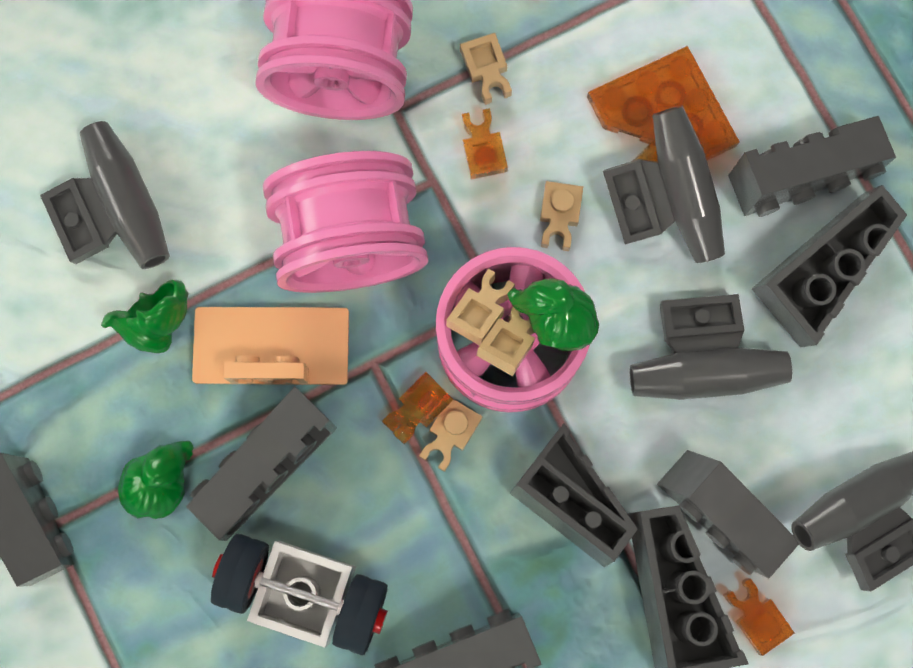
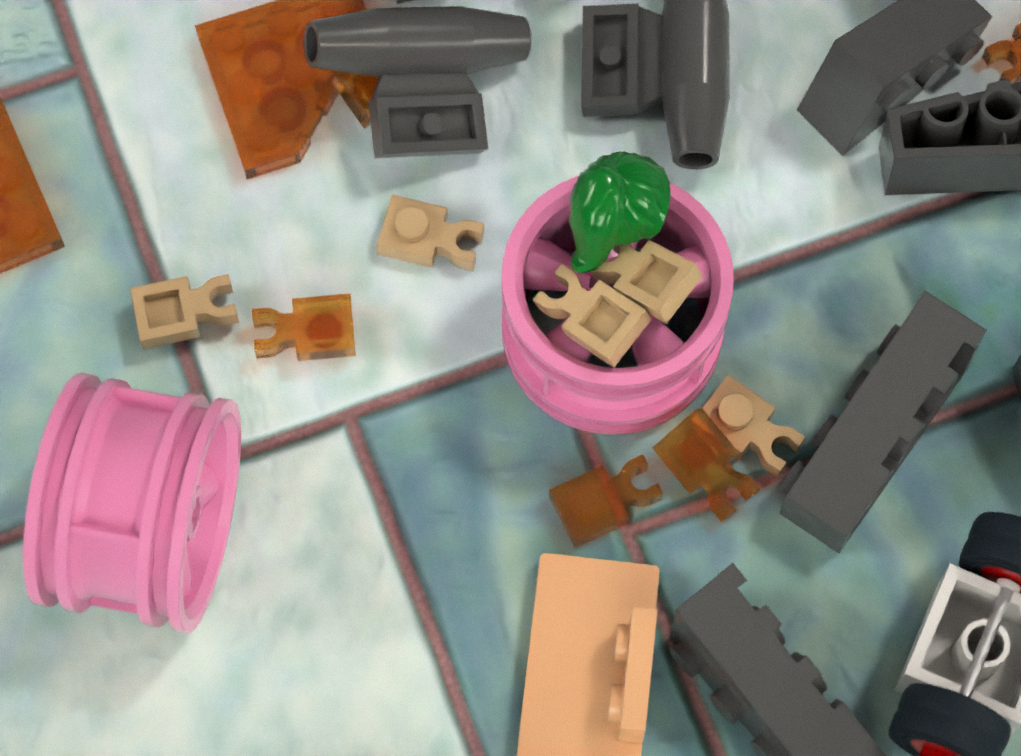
camera: 85 degrees left, 10 degrees down
bright pink wheel [263,151,428,293] -> none
dark grey wedge [510,423,638,567] -> none
none -> clear orange plate [549,454,663,548]
none -> dark grey wedge [779,291,987,553]

